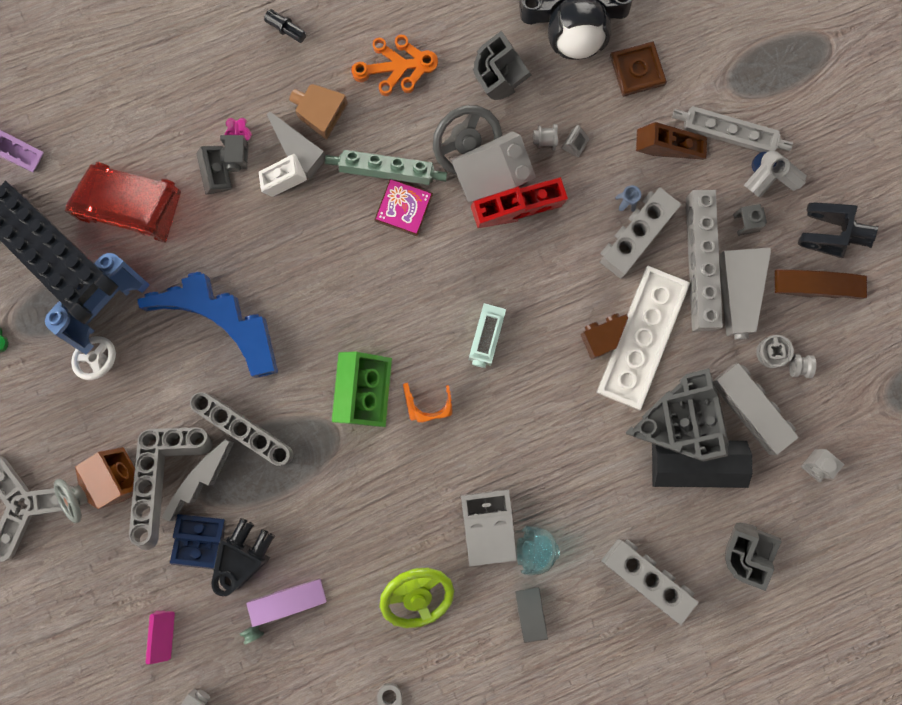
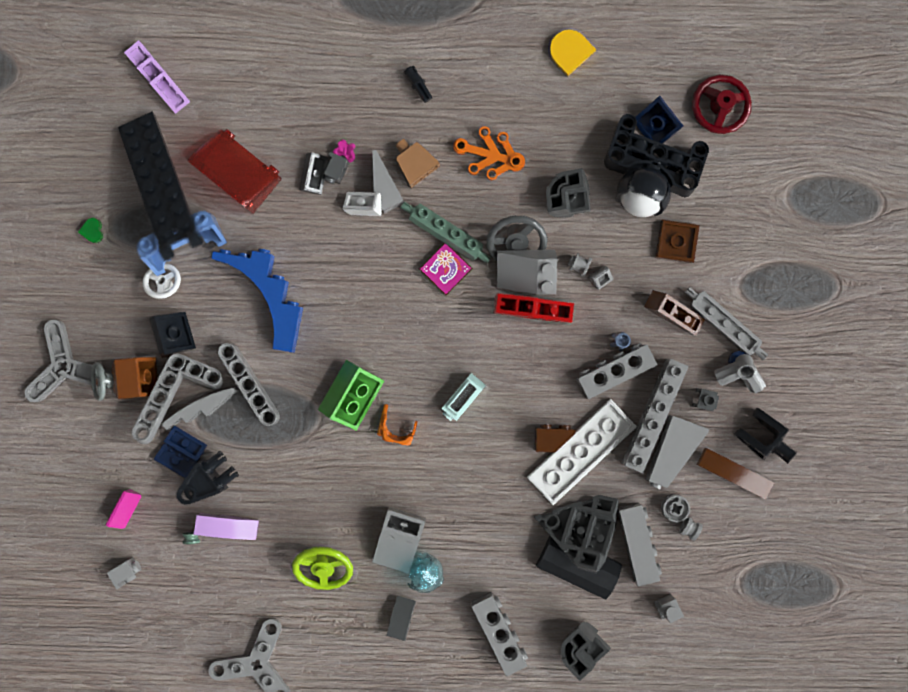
camera: 25 degrees right, 5 degrees up
none -> black bracket [149,312,196,358]

